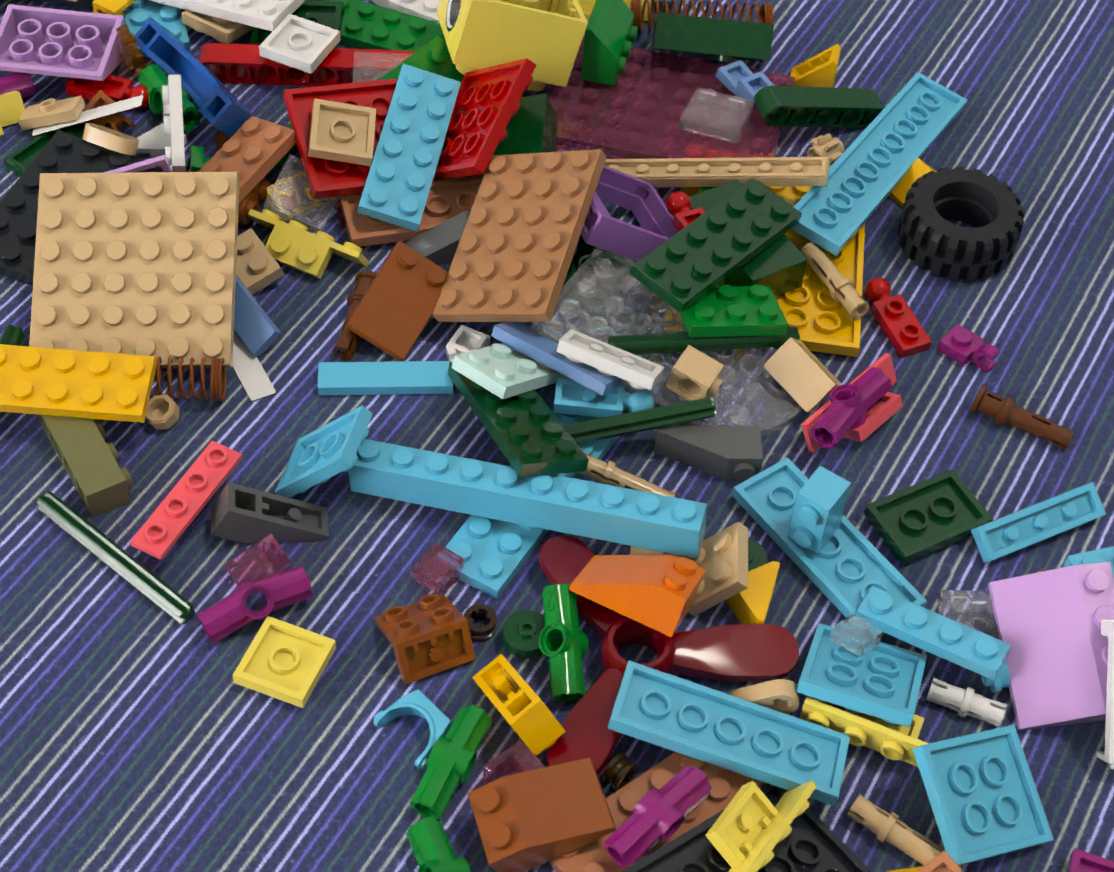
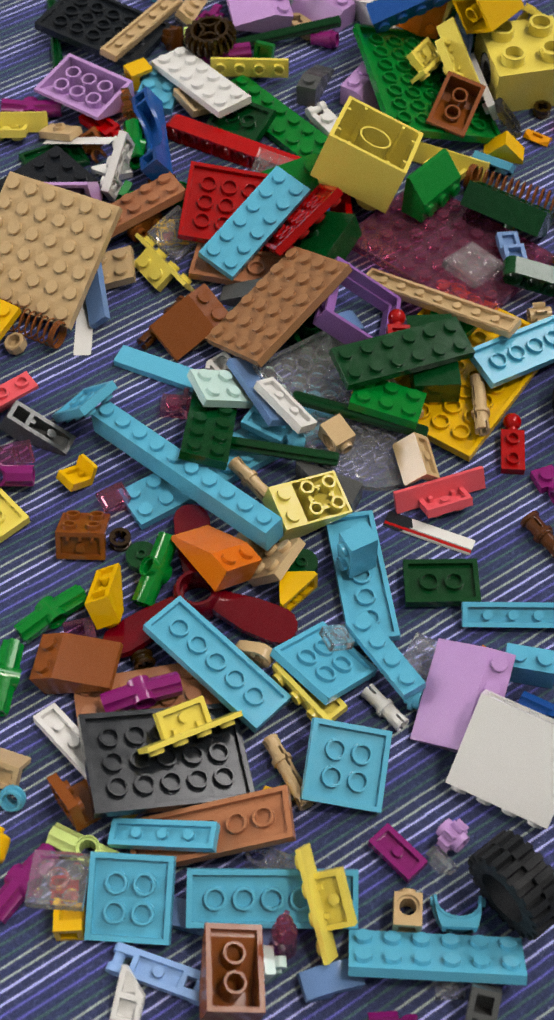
camera: 30 degrees right, 5 degrees up
tan beam [82,123,139,156] -> none
white plate [259,14,341,74] -> none
tan plate [308,98,376,166] -> none
medium azure helmet [374,689,452,769] -> none
magenta piece [810,367,892,449] -> none
none -> yellow bracket [56,454,98,492]
none -> clear pink bracket [160,387,192,419]
none -> light yellow slope [262,470,353,542]
none -> sticker [383,511,475,555]

